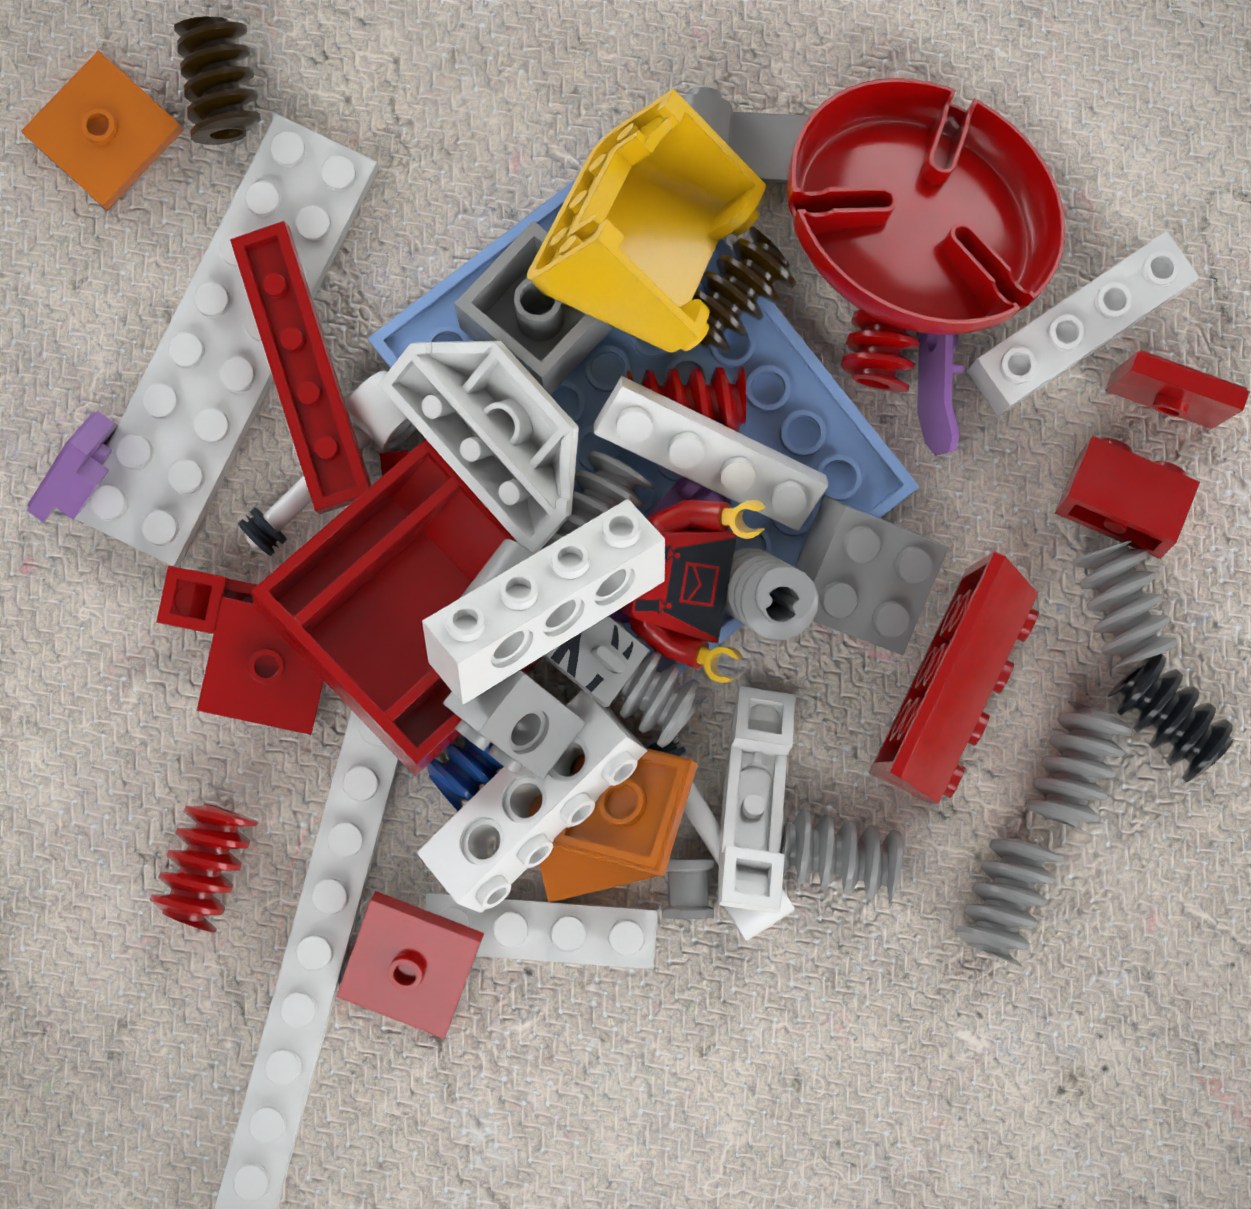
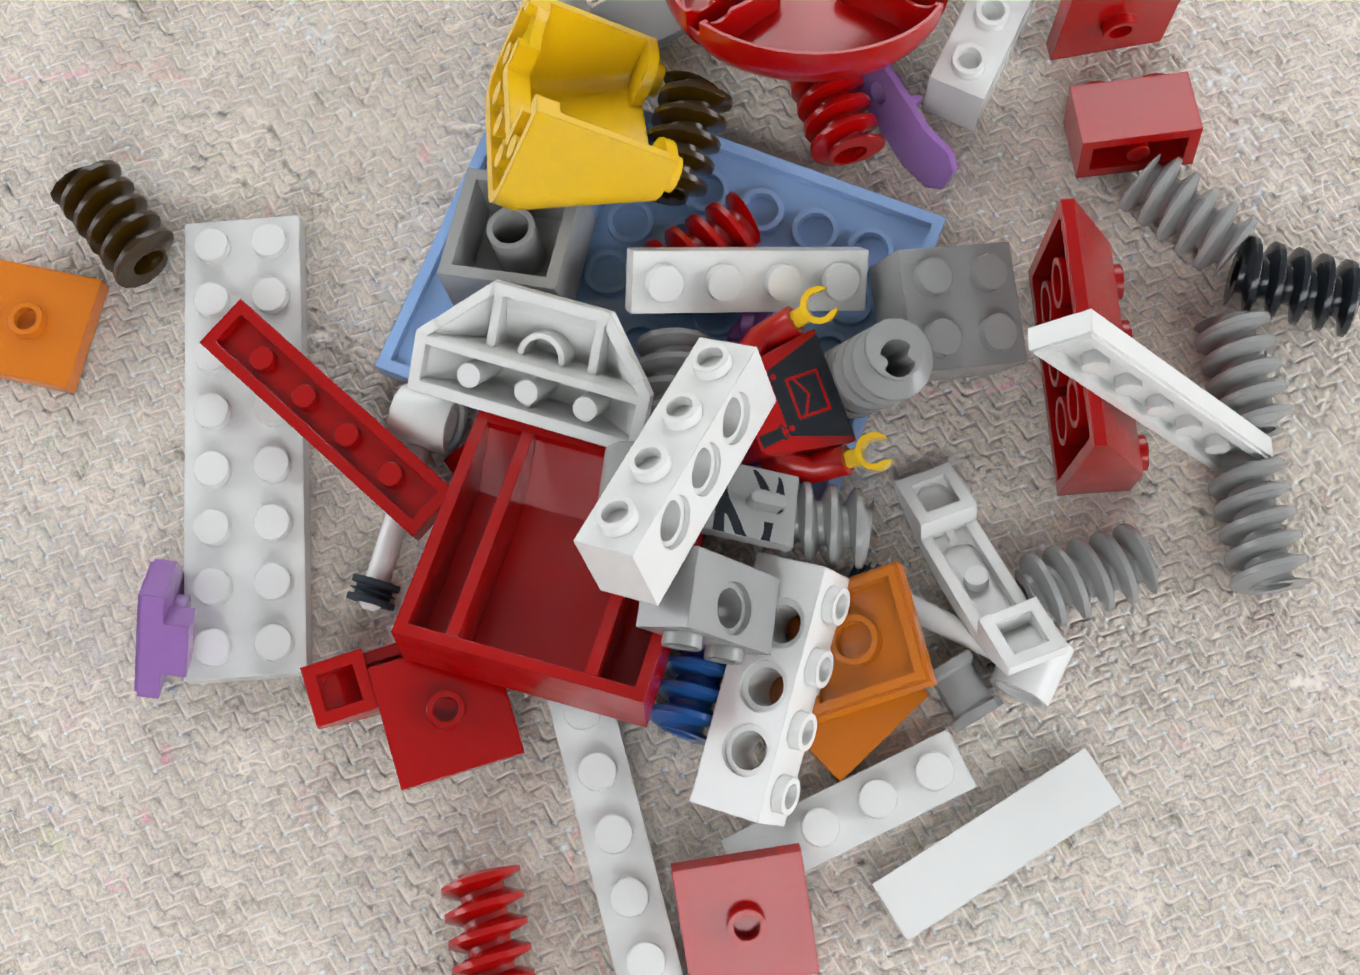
camera: 20 degrees left, 10 degrees down
none -> white tile [871,748,1122,941]
none -> white tile [1028,309,1274,473]

